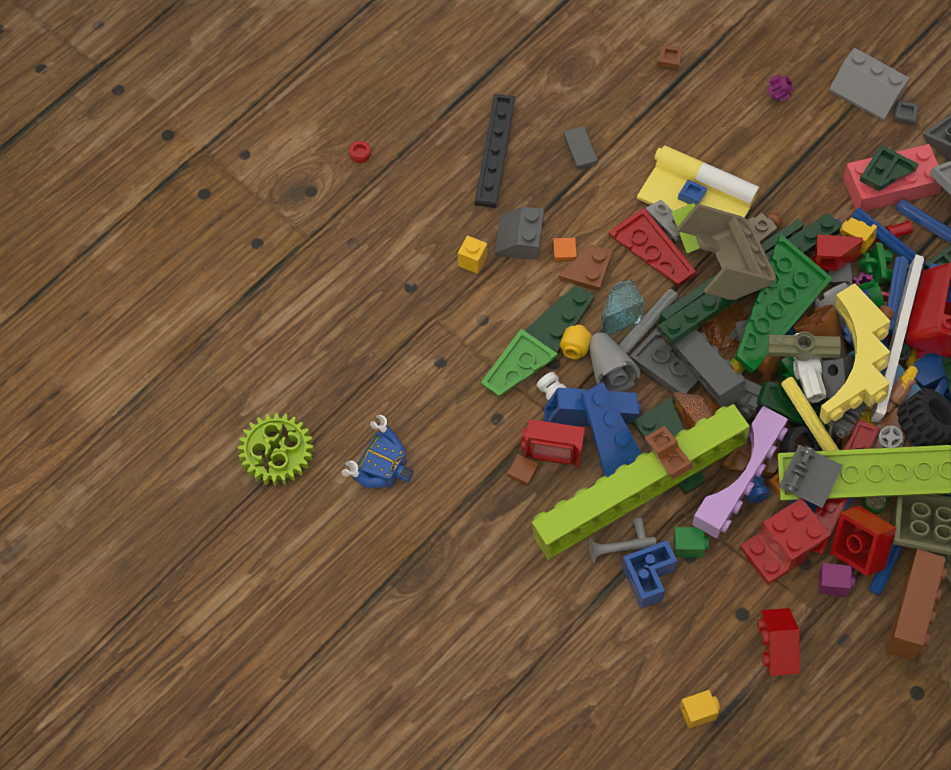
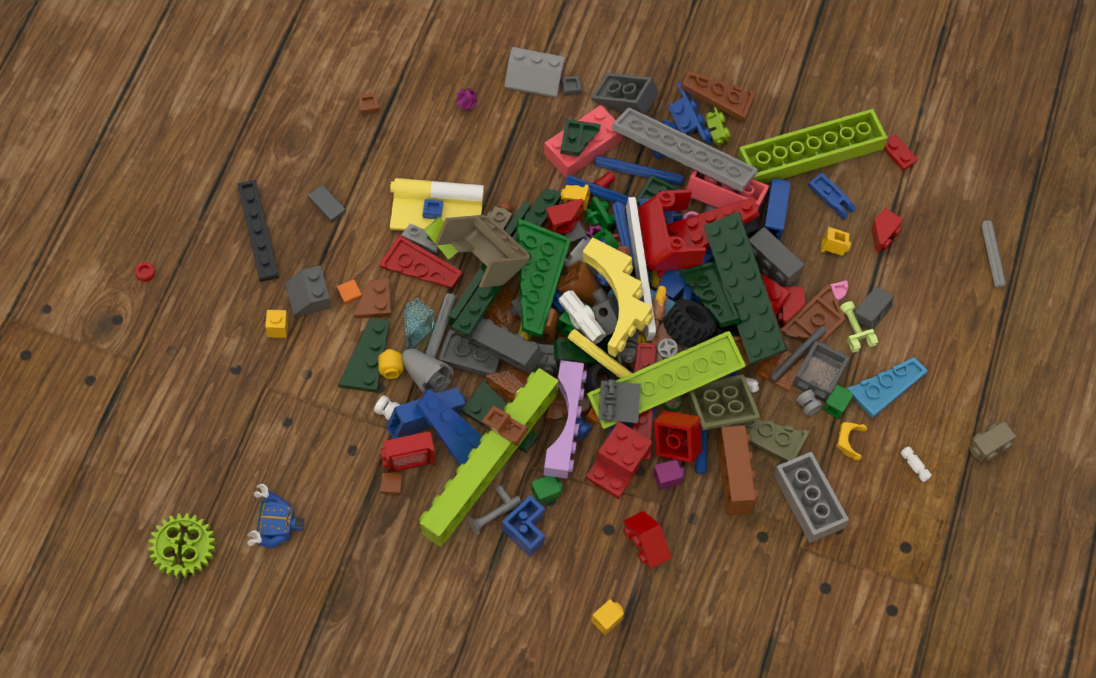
camera: 30 degrees left, 0 degrees up
bright green wing [481,329,558,397] -> none
olive piece [768,332,840,361] -> none

